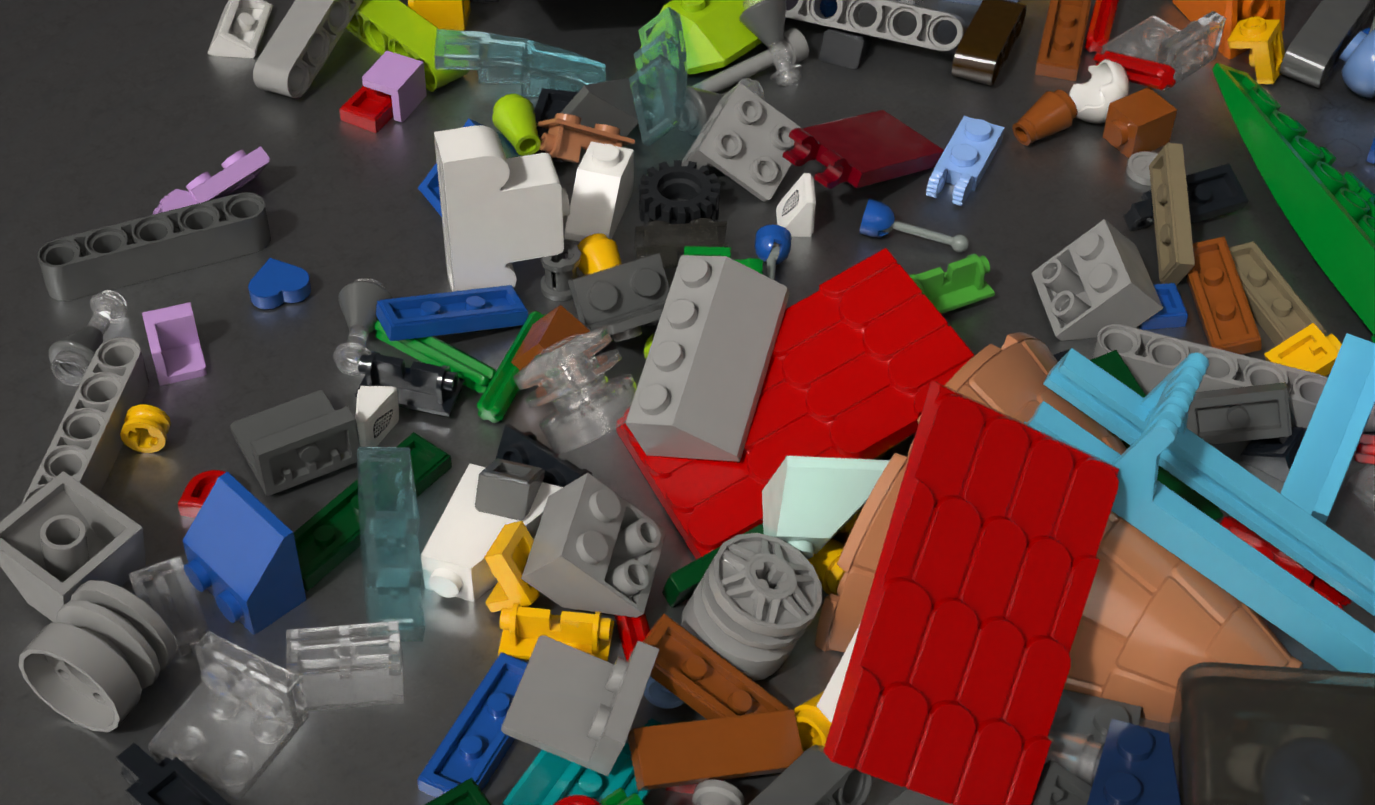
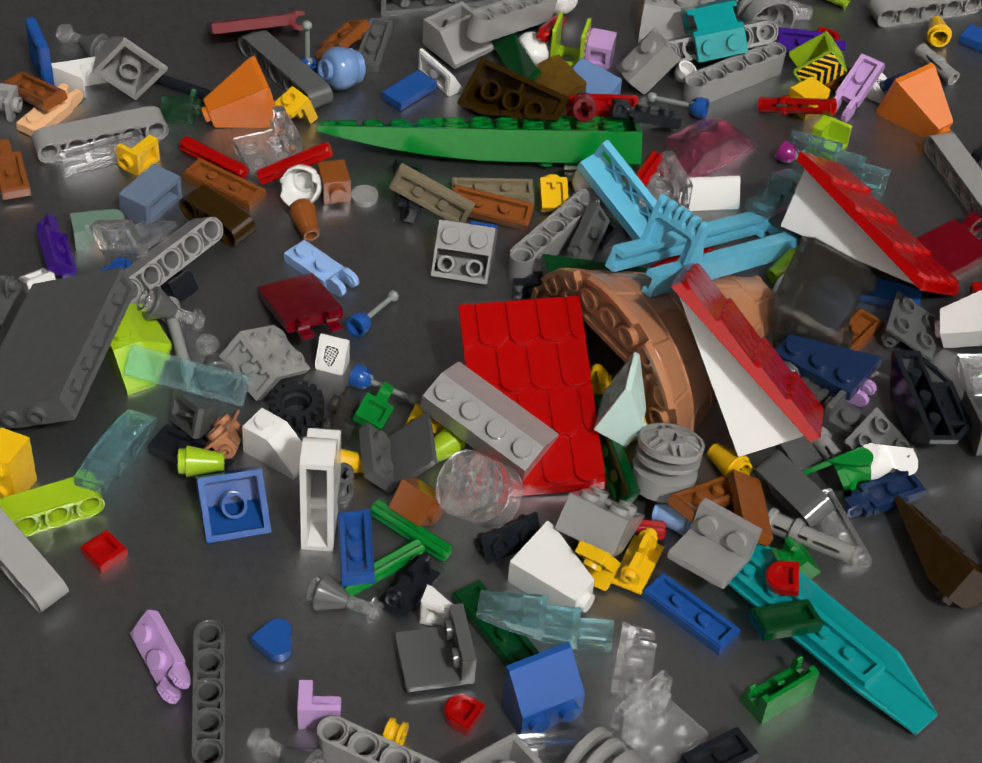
camera: 75 degrees left, 0 degrees up
lavender panel [362,50,427,123] -> none
dark grey slope [475,458,545,521] -> none
bright green hinge [909,254,995,314] -> none

